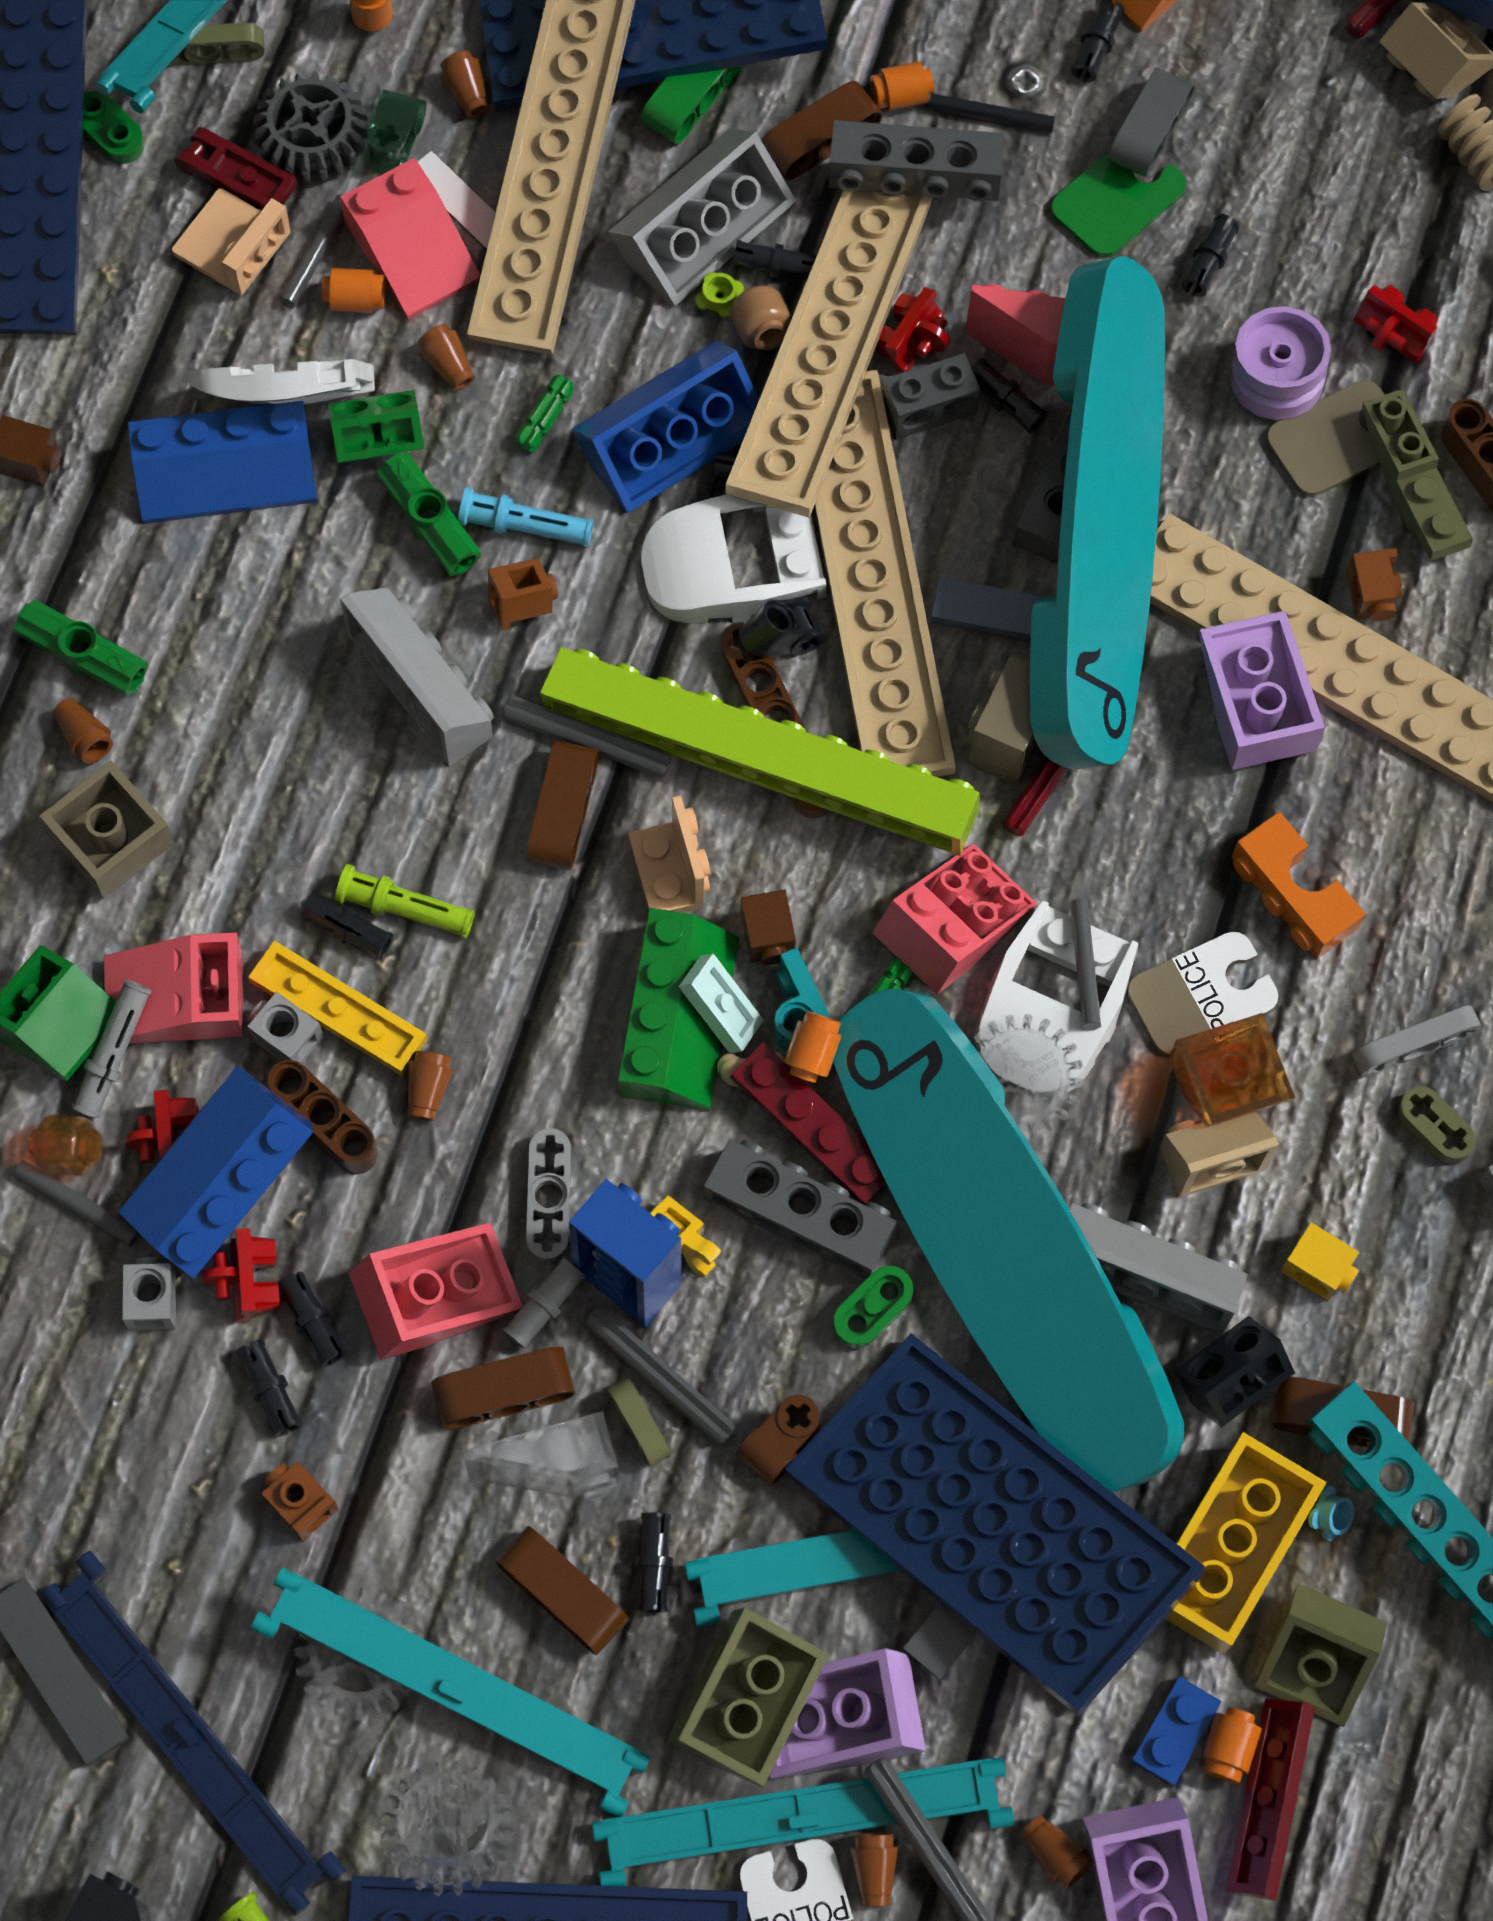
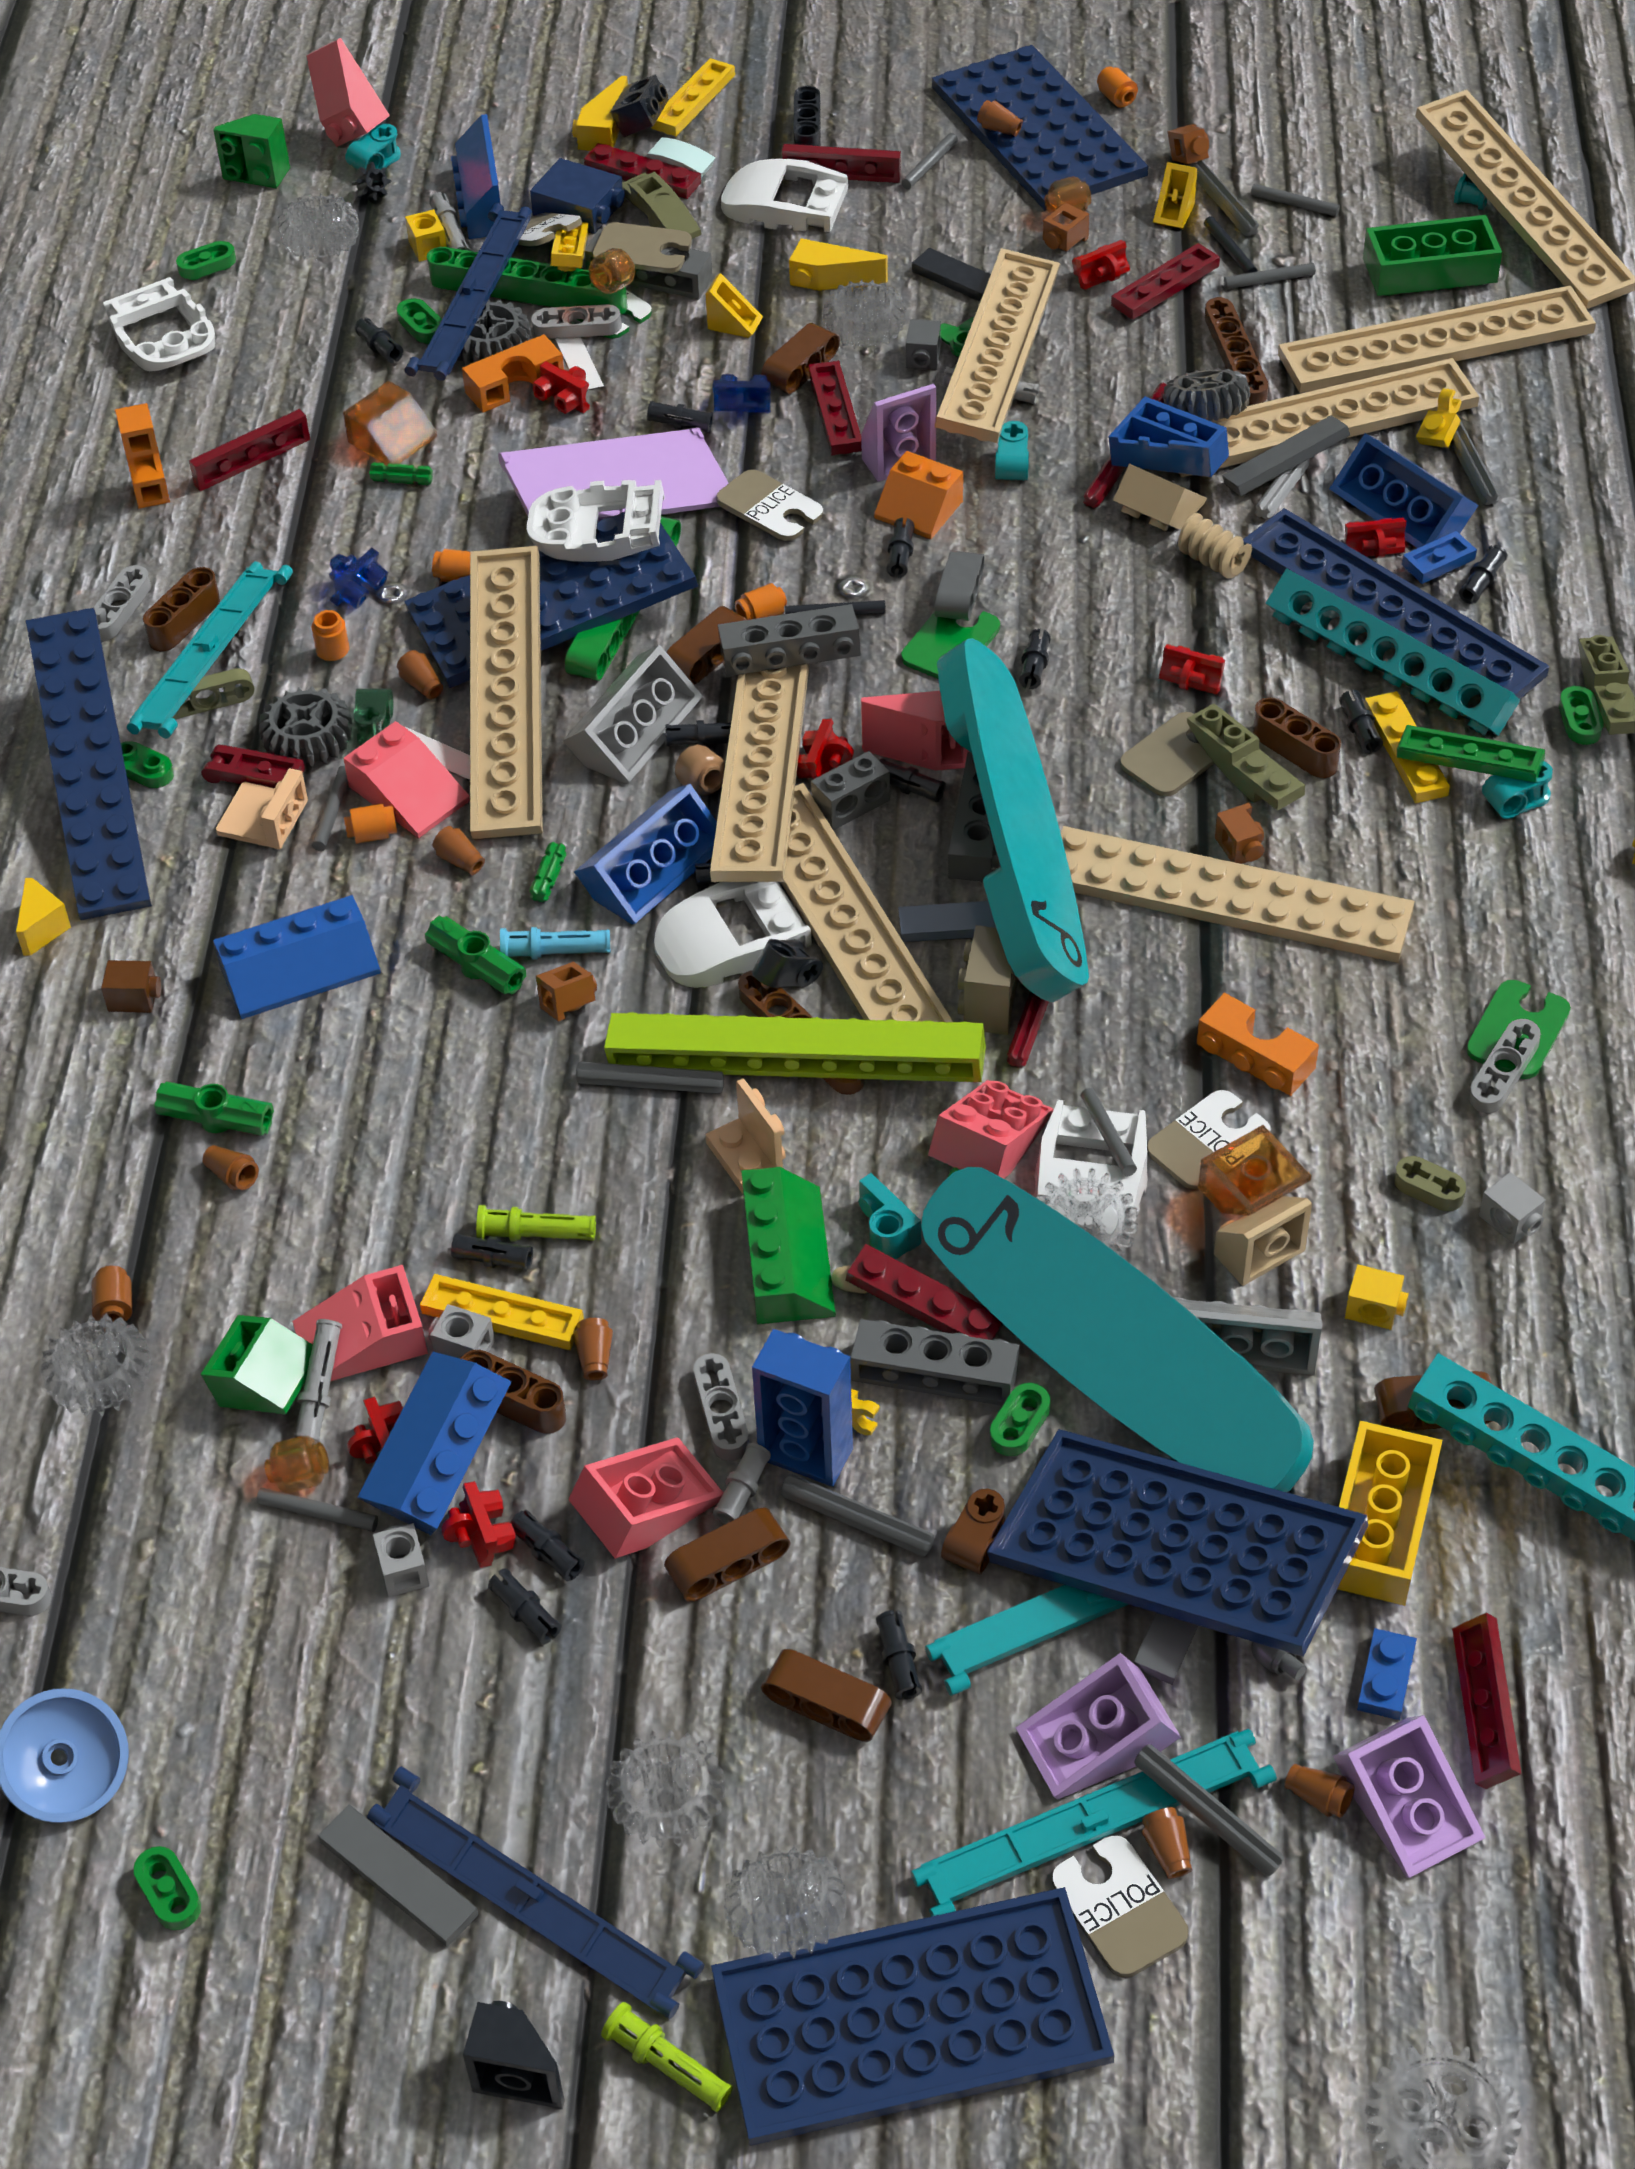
camera: 10 degrees left, 20 degrees down
dark tan brick [39,760,175,899] -> none
white slope [186,359,375,405] -> none
teal piece [250,1567,650,1817] -> none
dark orange brick [261,1461,339,1542] -> none
green brick [328,390,425,463] -> none
light grey slope [340,587,494,767] -> none
clear slope [462,1411,619,1501] -> none
reddish brown beam [526,740,600,871] -> none
olive beam [607,1378,671,1467] -> none
olive slope [666,1608,829,1787] -> none
light aqua plate [679,953,764,1053] -> none
lime plate [695,272,744,318] -> none
reddish brown brick [740,889,796,965] -> none
orange brick [784,1011,842,1083] -> none
black brick [1175,1316,1295,1428] -> none
lavender slope [1199,611,1325,770] -> none
orange brick [1201,1707,1262,1784] -> none
lavender wheel [1230,306,1331,420] -> none
olive slope [1254,1583,1388,1727] -> none
medium azure plate [1308,1485,1354,1541] -> none
light grey beam [1352,1005,1482,1077] -> none

